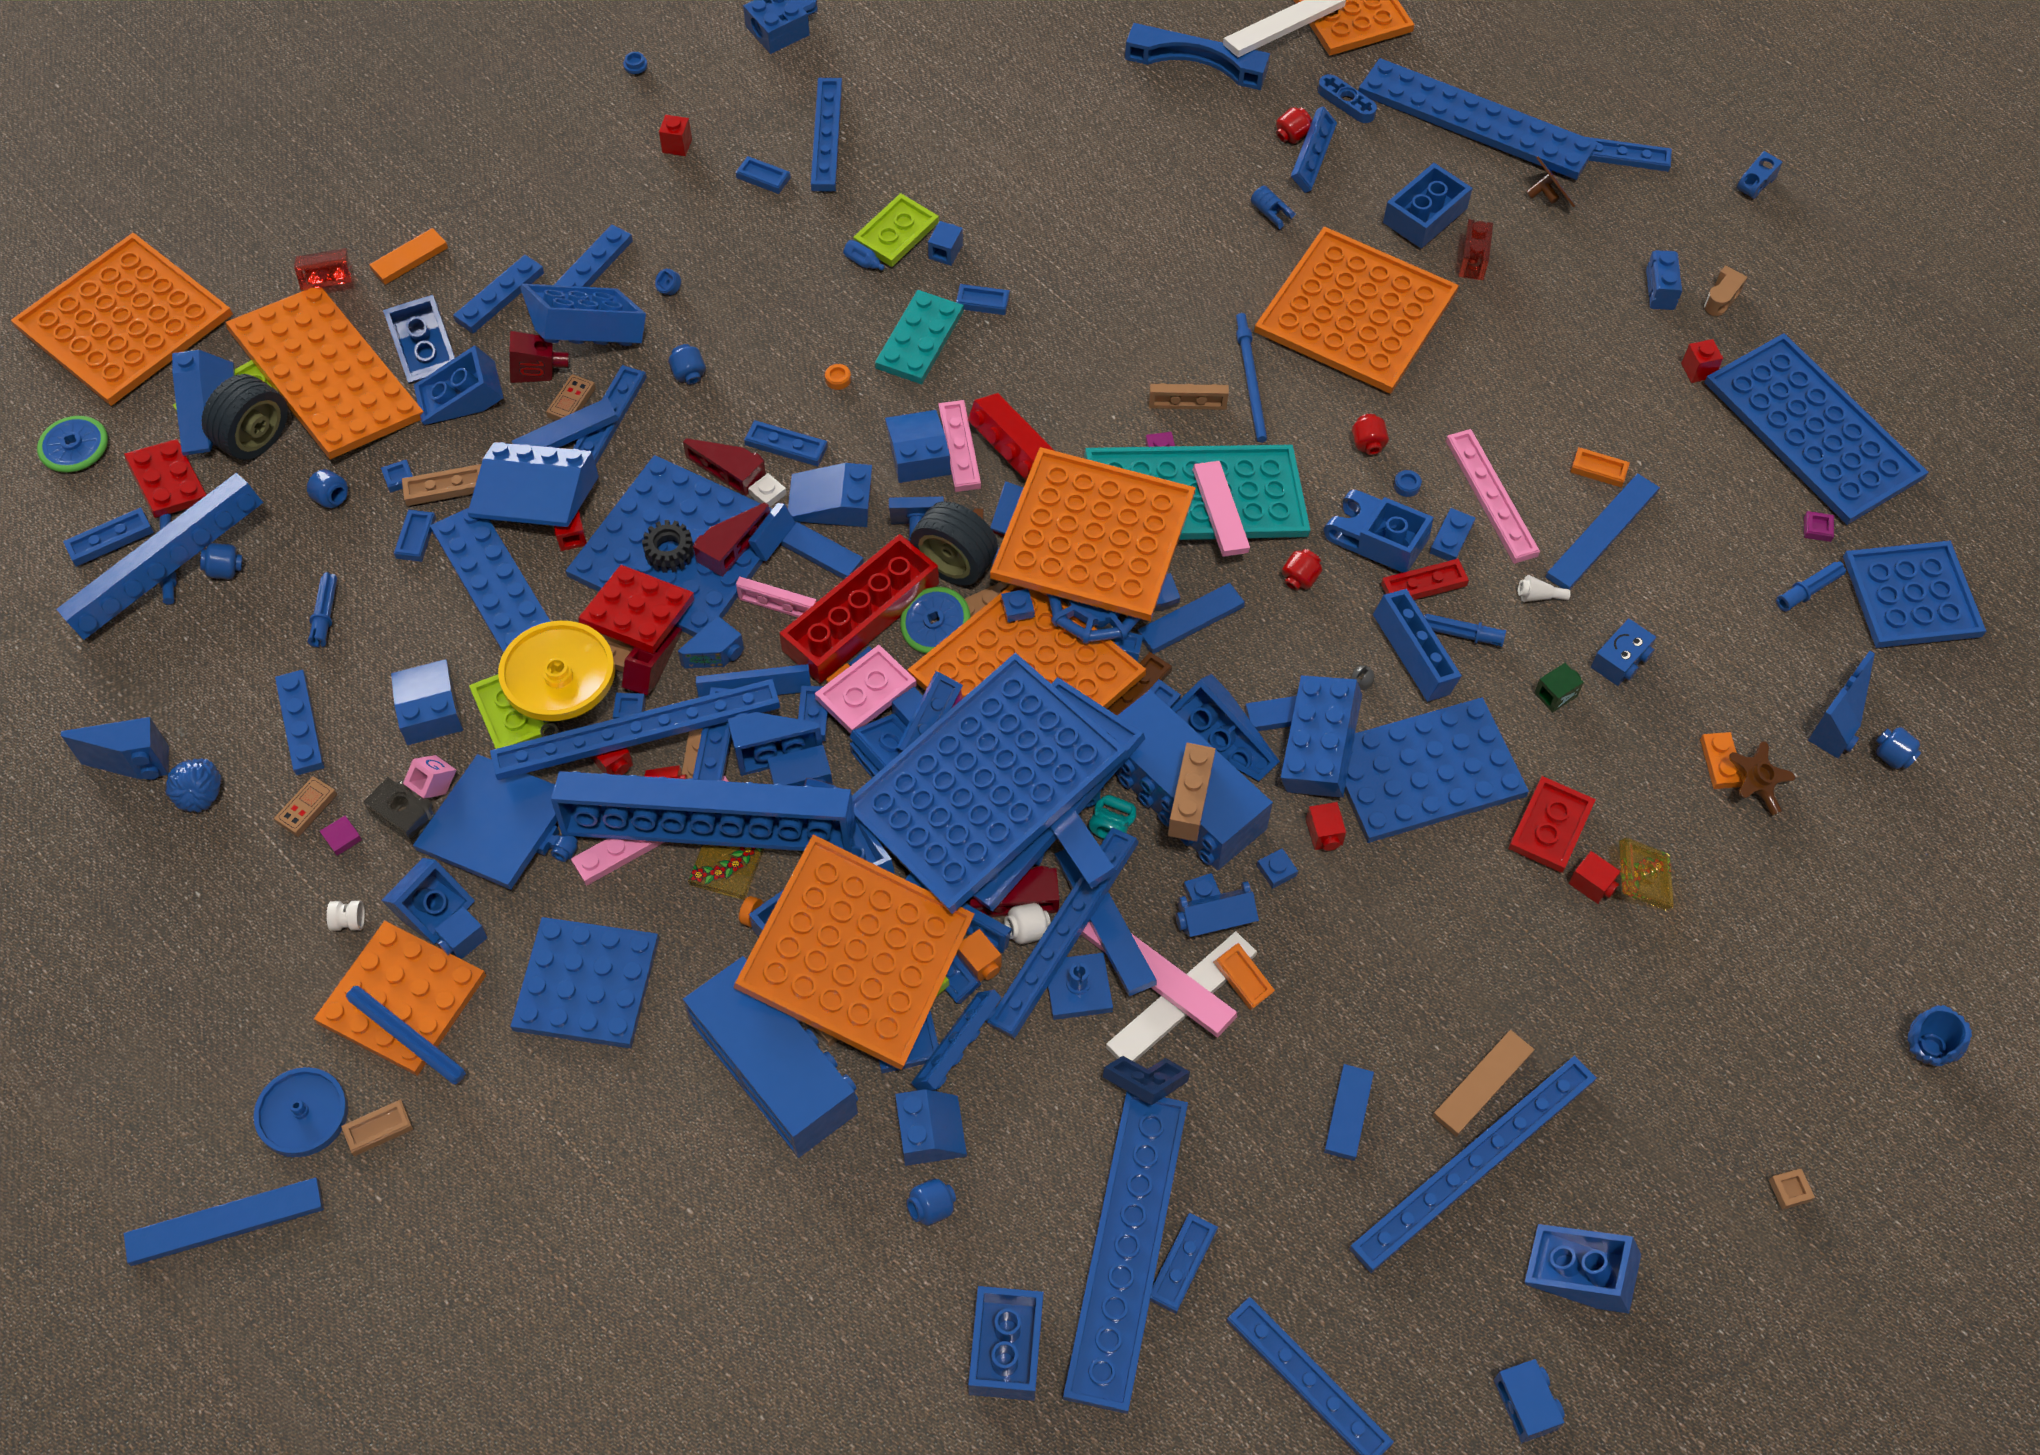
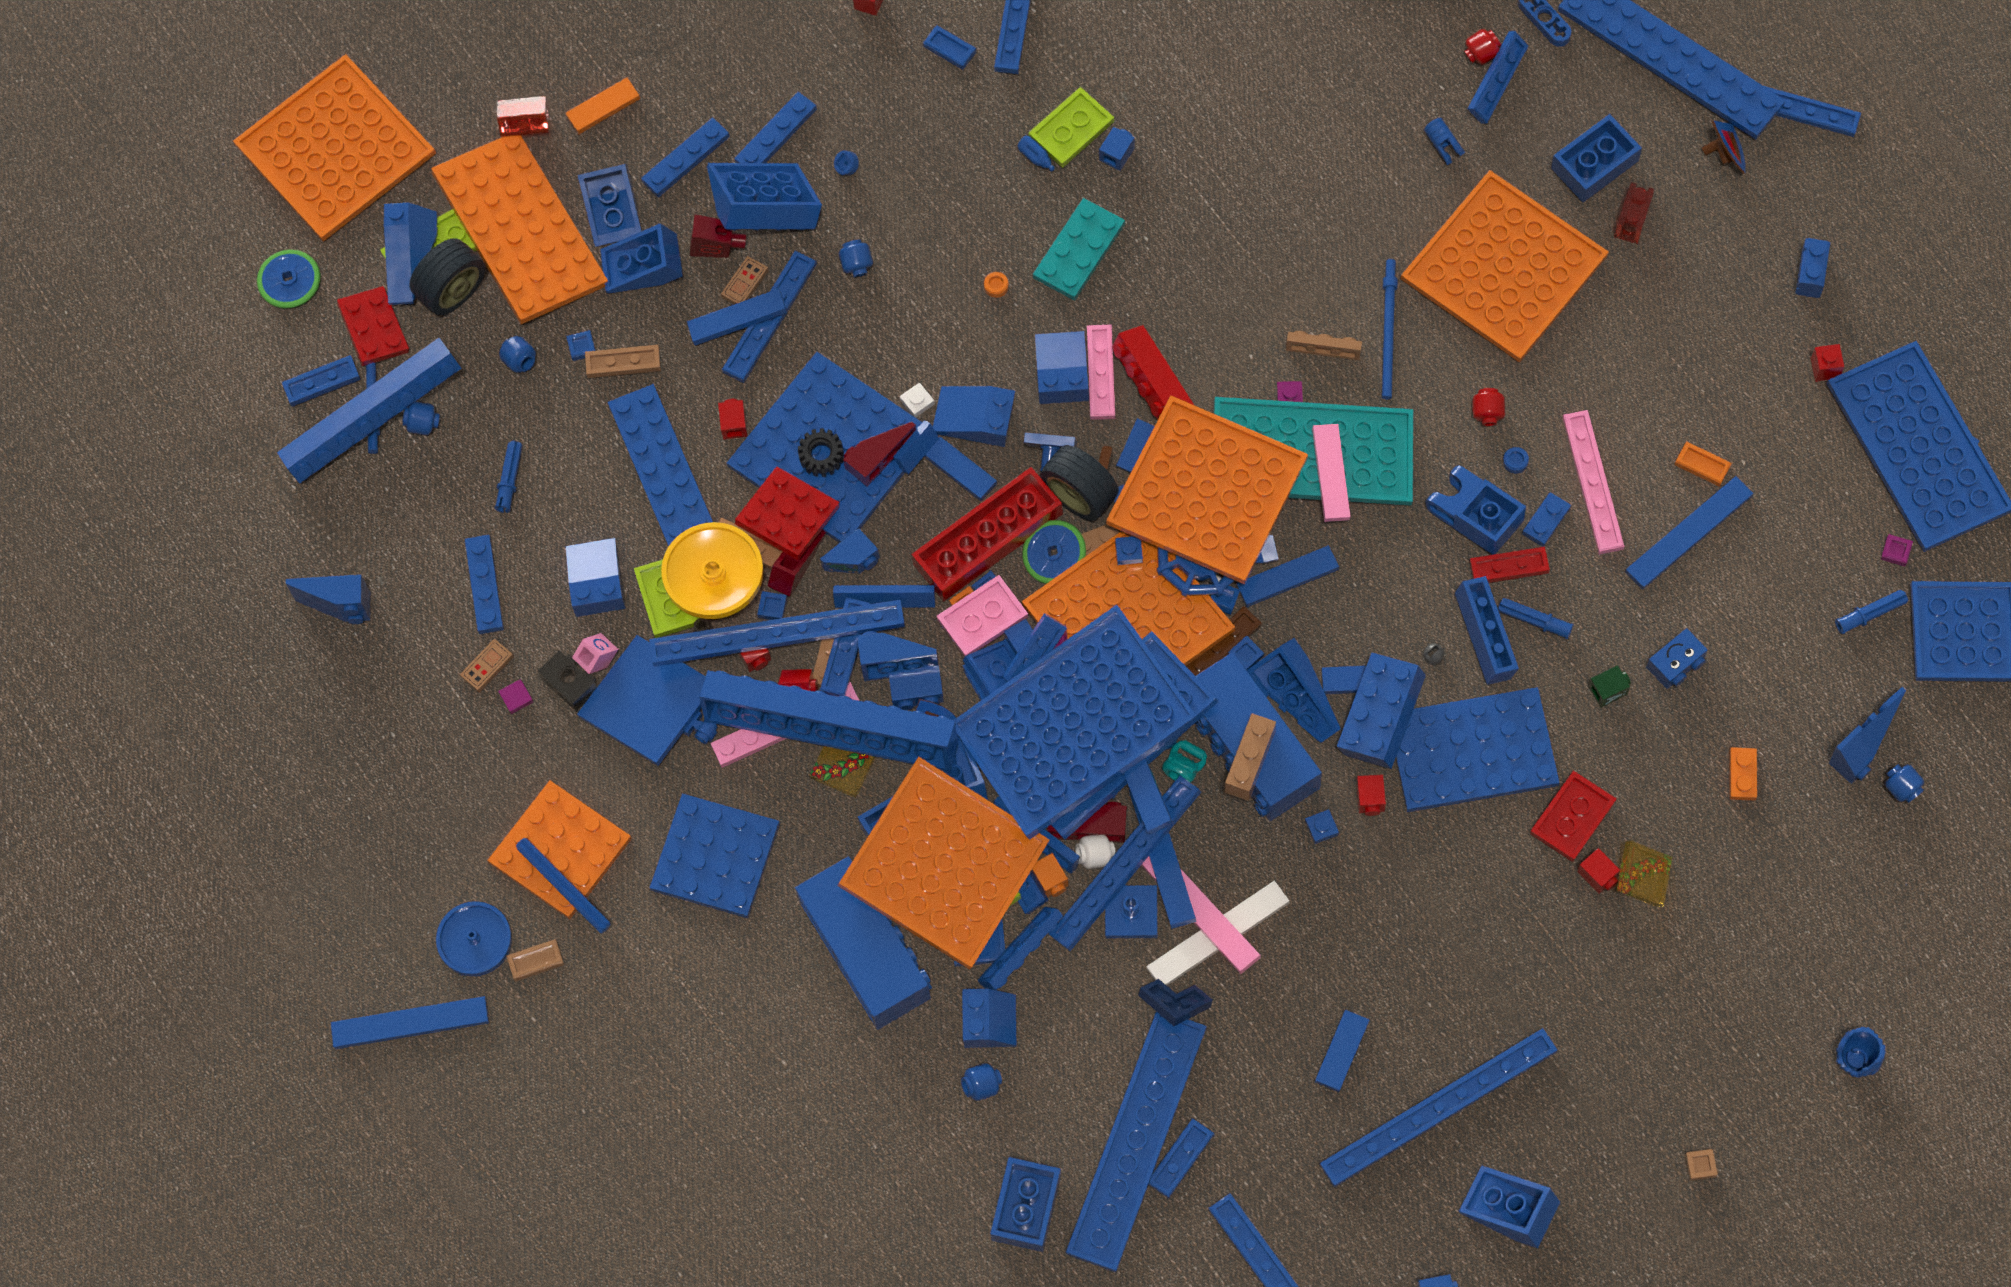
camera: 15 degrees right, 10 degrees up
blue hair [165,758,222,812] -> none
white wheel [327,901,365,931] -> none
blue slope [381,858,475,944] -> none
blue tile [394,510,436,562] -> none
blue brick [435,907,487,959] -> none
blue slope [468,442,599,527] -> none
dark red slope [683,438,766,496] -> none
bright pink tile [736,576,817,617] -> none
orange tile [739,896,763,927] -> none
blue tile [744,420,828,467] -> none
blue plate [798,686,828,741] -> none
blue tile [956,284,1010,315] -> none
blue brick [1176,881,1259,937] -> none
blue plate [1183,873,1221,901] -> none
orange tile [1213,943,1275,1010] -> none
red head [1282,549,1323,591] -> none
medium nougat tile [1432,1030,1535,1137] -> none
white cone [1518,575,1570,602] -> none
medium nougat leg [1704,265,1747,316] -> none
reddish brown animal [1729,741,1795,816] -> none
blue leg [1737,151,1782,199] -> none

